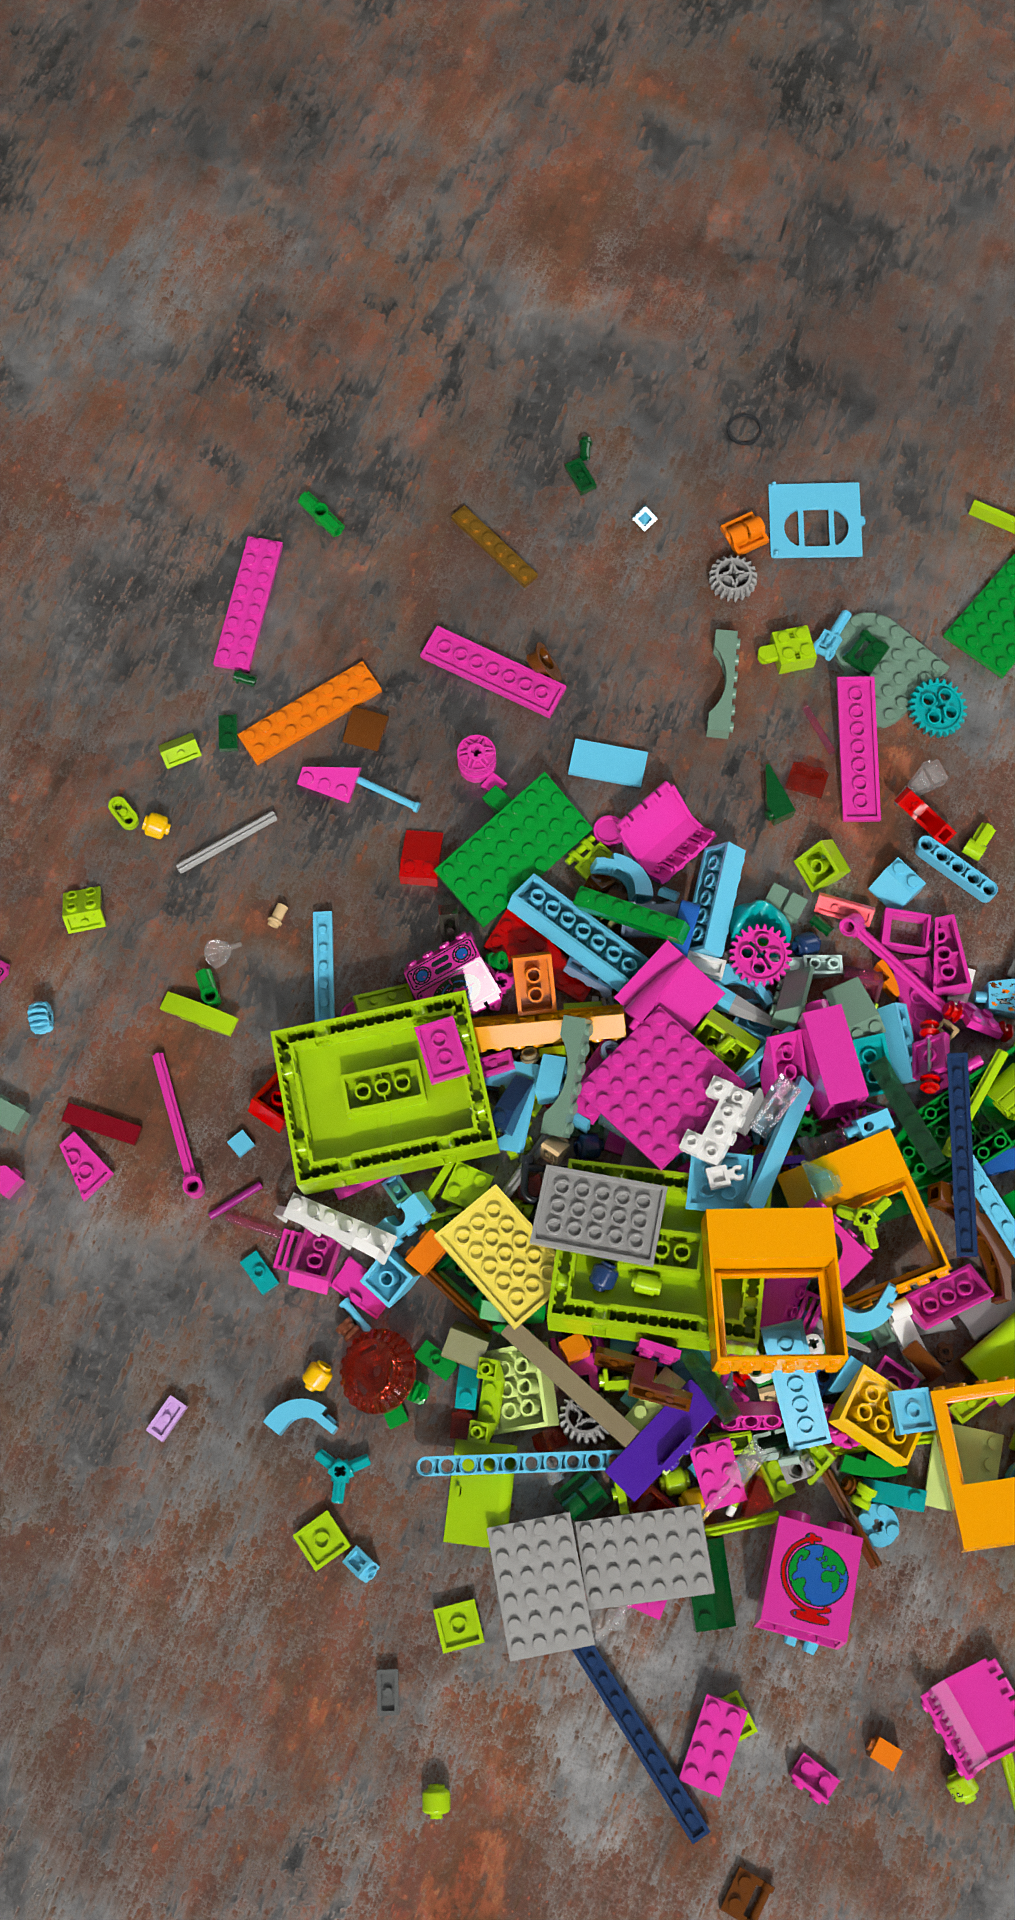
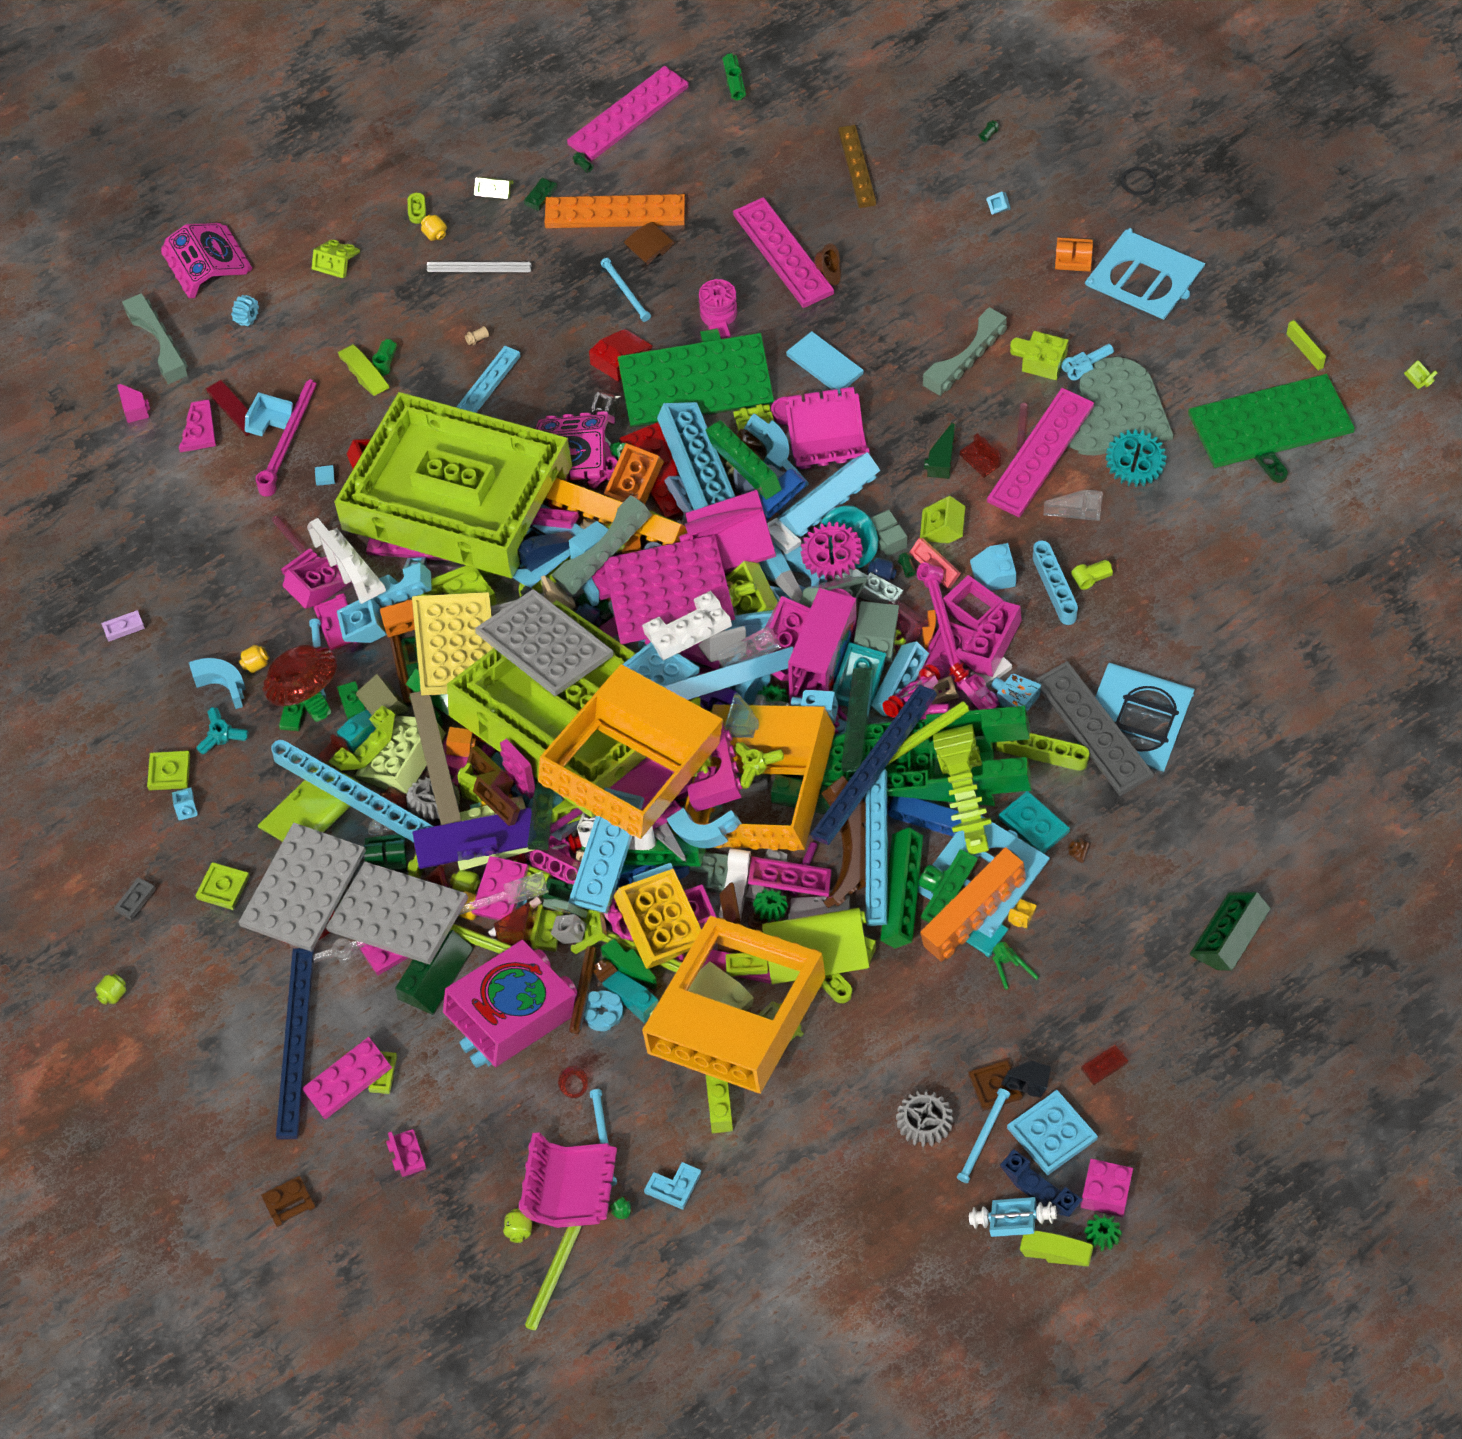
camera: 35 degrees right, 15 degrees down
clear piece [204,940,242,969] -> none
magenta bar [208,1181,263,1220] -> none
teal plate [240,1251,280,1296] -> none
dark pink wing [297,767,361,803] -> none
copper wheel [335,1317,361,1343] -> none
dark pink plate [414,1016,470,1085] -> none
dark green plate [565,457,597,495] -> none
dark blue head [589,1260,619,1293] -> none
lime brick [631,1271,663,1296] -> none
white plate [705,1164,744,1190] -> none
light grey gear [709,554,757,602] -> none
dark green plate [842,629,890,676] -> none
lime wheel [850,1481,878,1511] -> none
orange brick [866,1735,903,1771] -> none
medium azure plate [888,1387,937,1436] -> none
red arch [894,787,957,846] -> none
none -> medium azure panel [245,392,293,436]
none -> clear red piece [558,1065,588,1098]
none -> medium azure bar [589,1089,617,1186]
none -> green gear [753,888,788,923]

